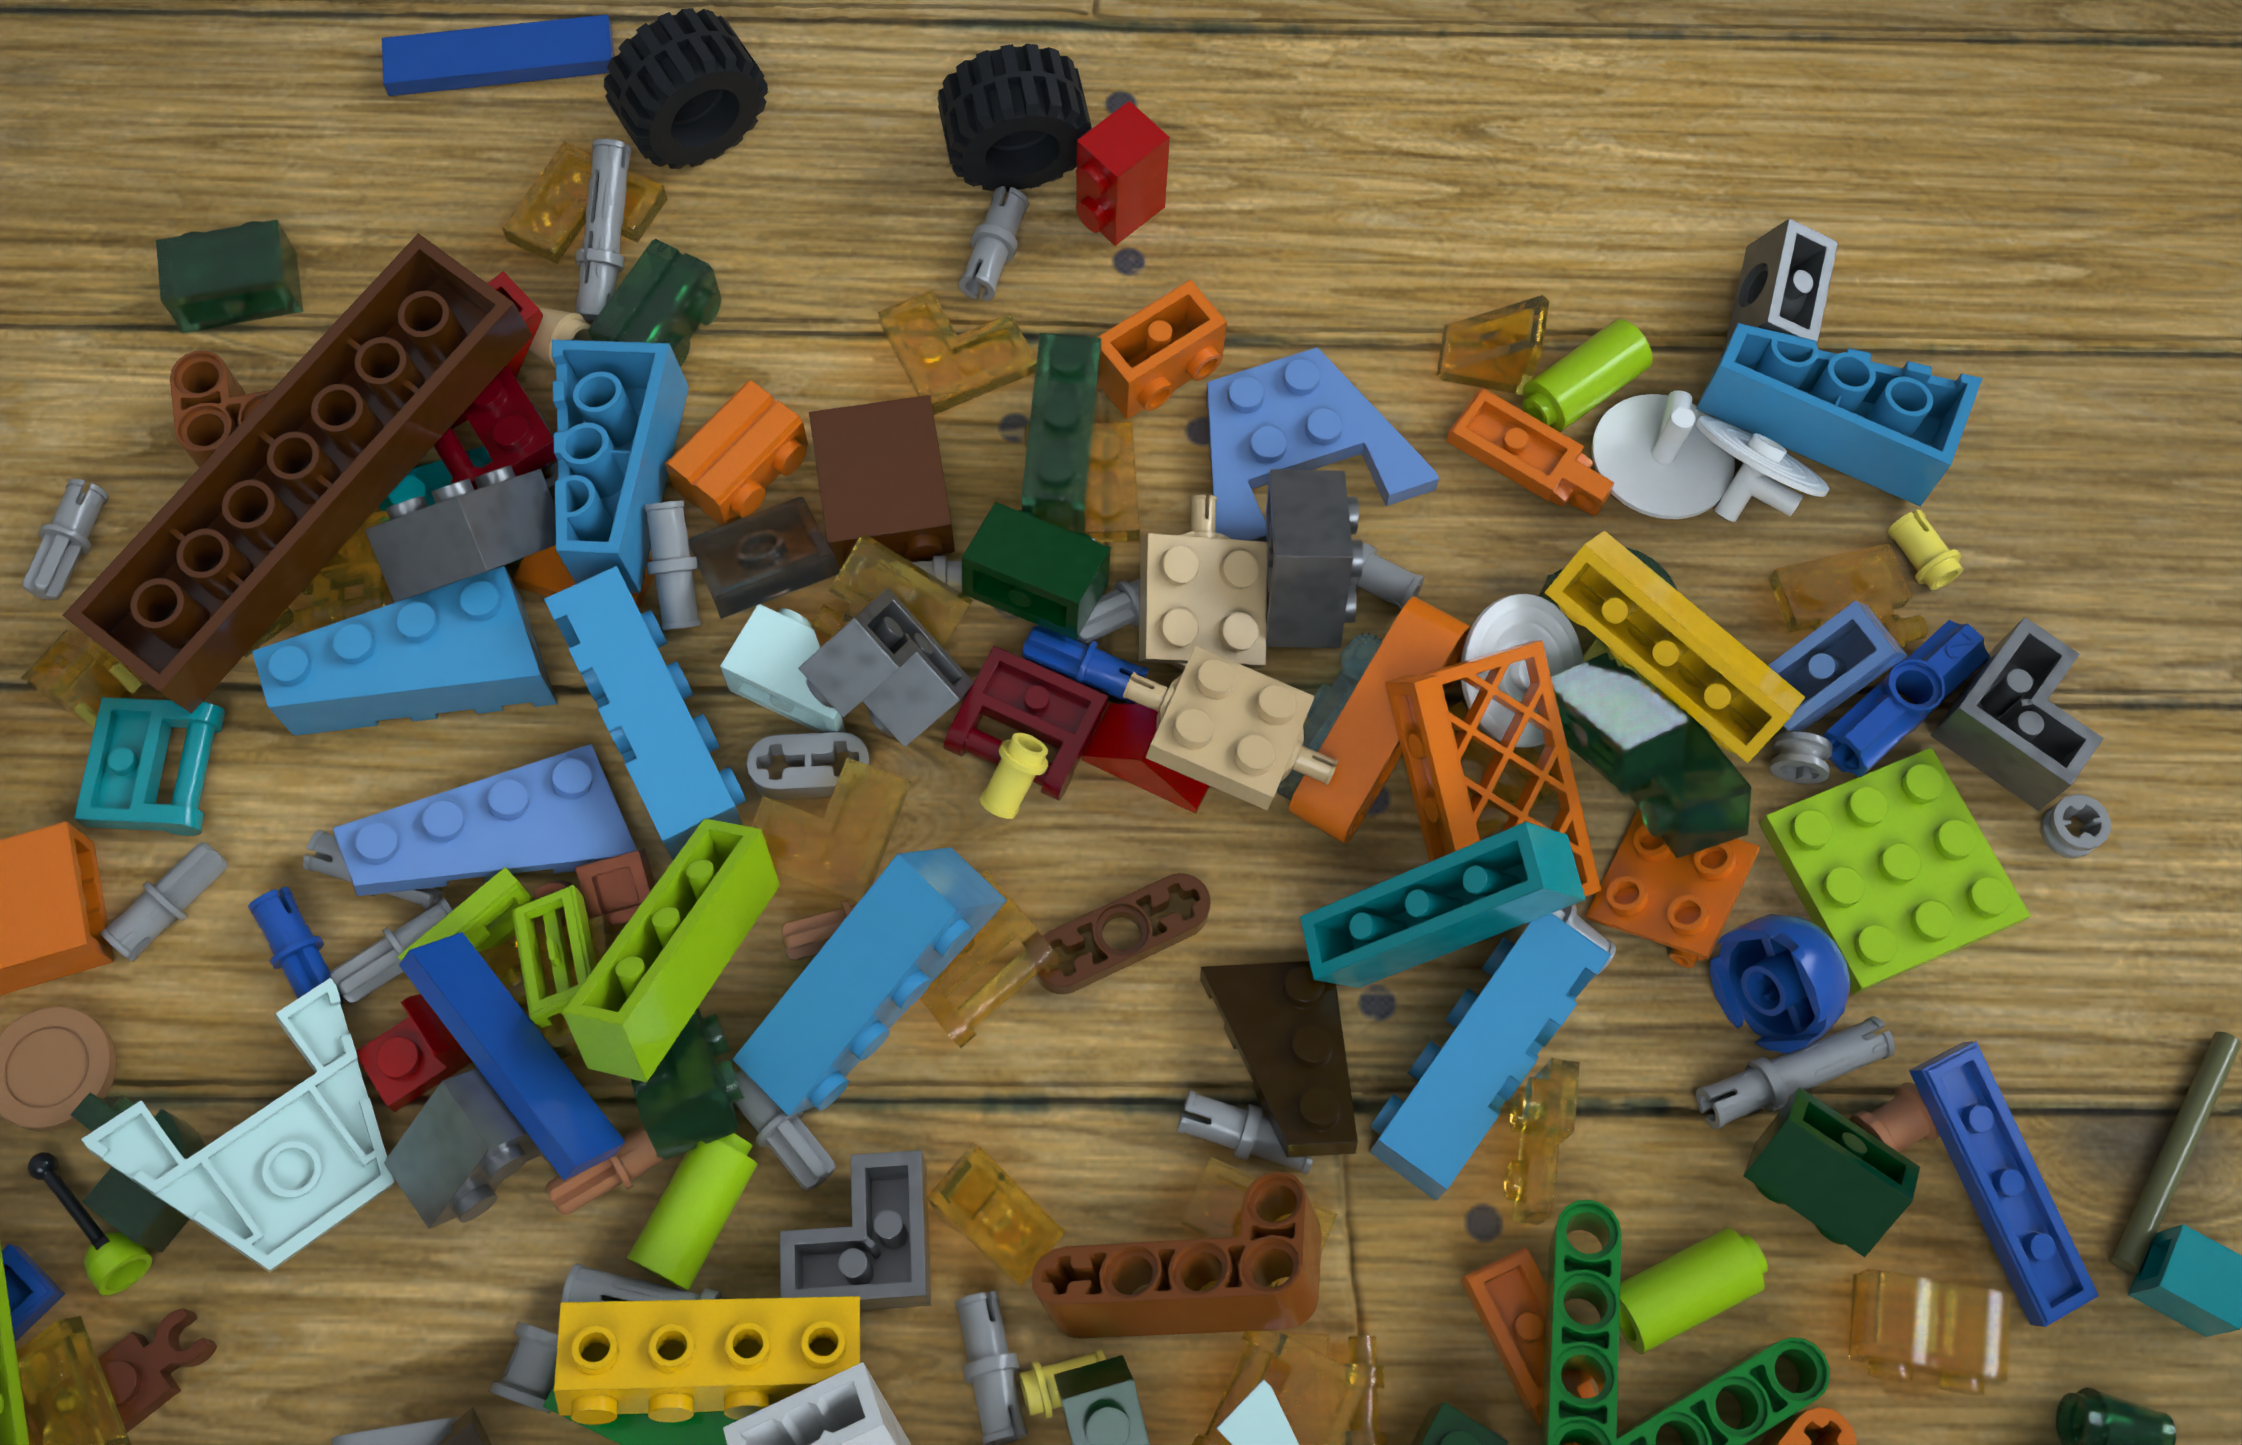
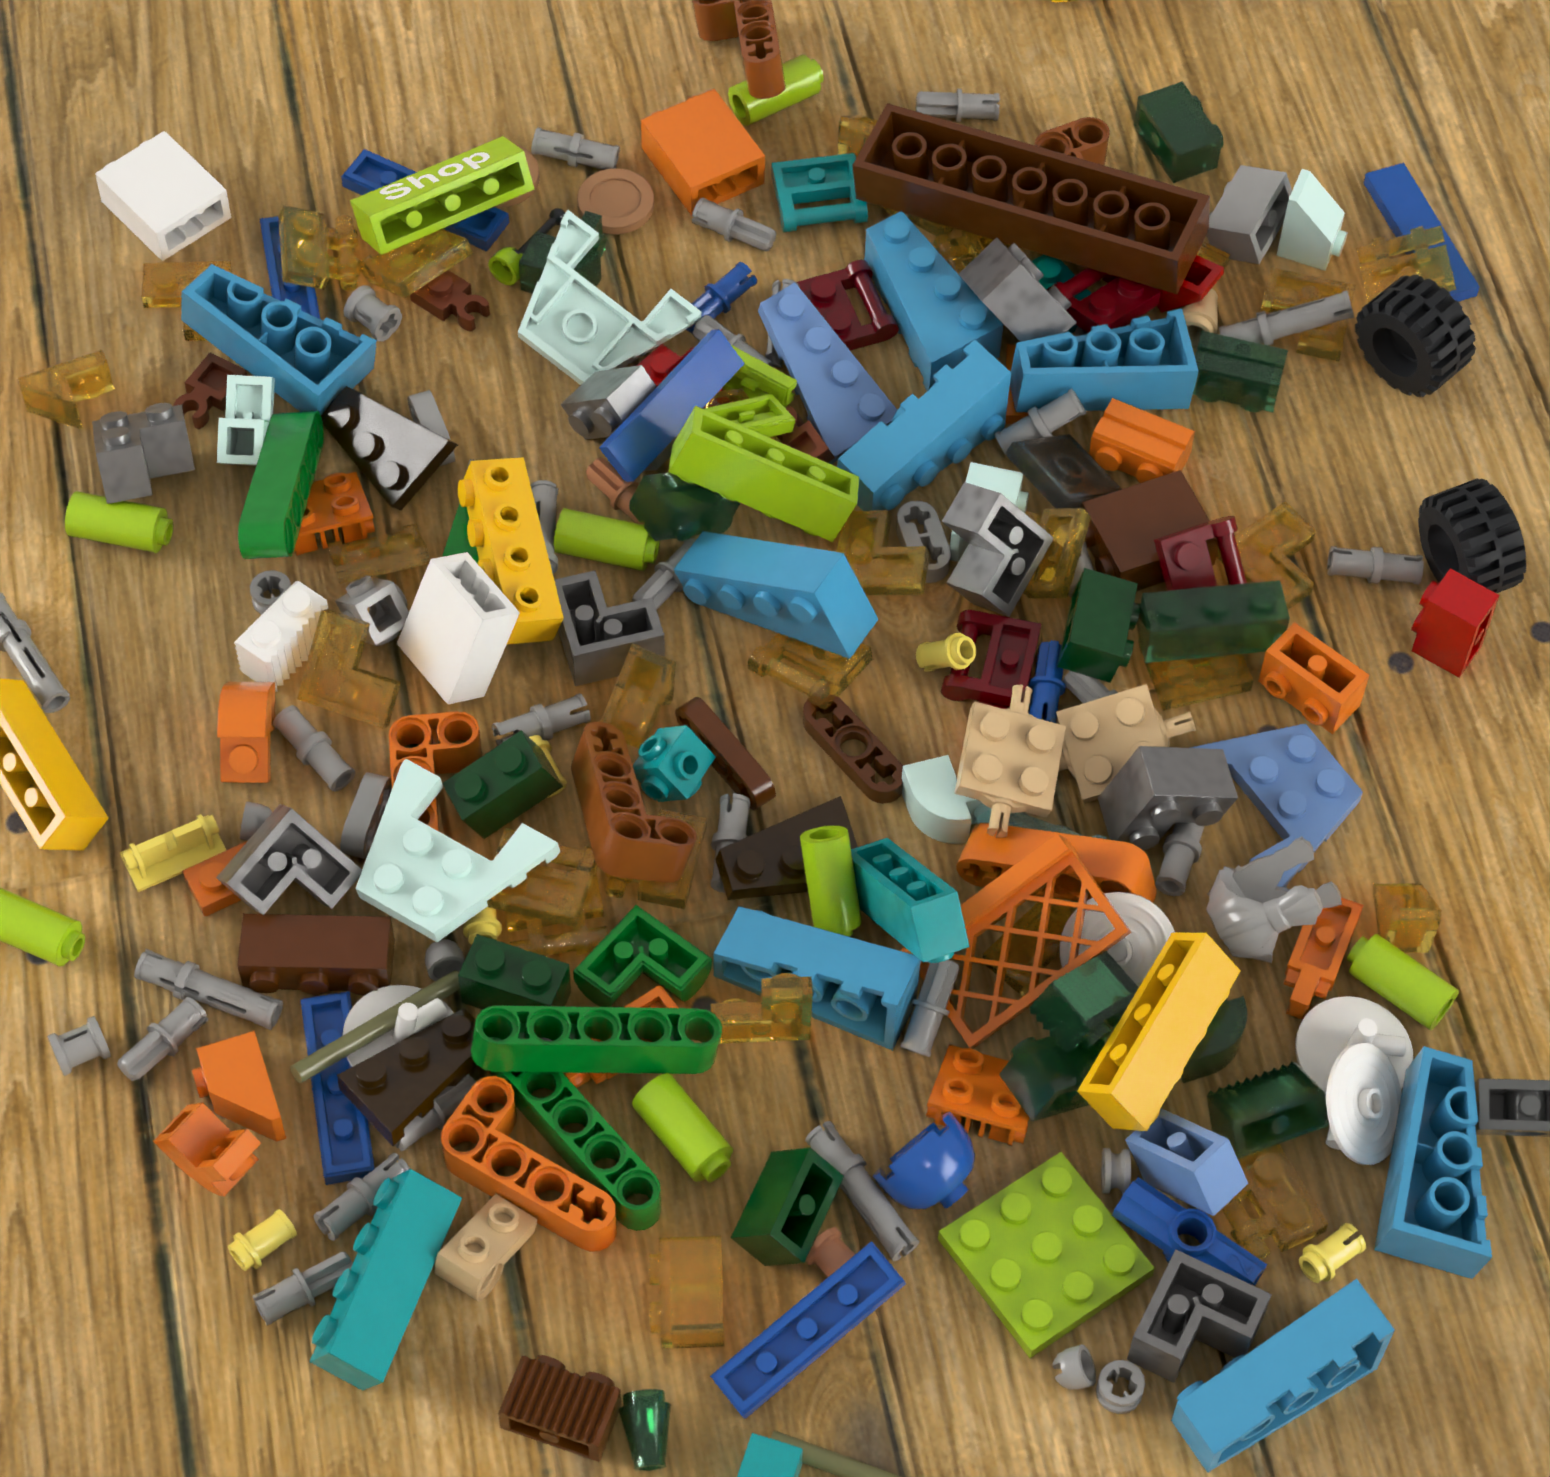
camera: 80 degrees right, 10 degrees down
none -> green brick [573,905,712,1007]
none -> teal brick [633,725,716,802]
none -> reddish brown beam [675,697,776,810]
none -> dark red plate [797,259,899,351]
none -> lime brick [800,826,862,937]
none -> light aqua brick [902,755,992,844]
none -> light grey hinge [1053,1344,1096,1390]
none -> dark red plate [1154,516,1257,629]
none -> dark azure wedge [1171,1279,1395,1473]
none -> light grey brick [1206,165,1292,264]
none -> light grey piece [1206,837,1342,963]
none -> clear green brick [1207,1061,1329,1159]
none -> light aqua slope [1277,169,1348,271]
none -> clear yellow plate [1356,226,1456,303]

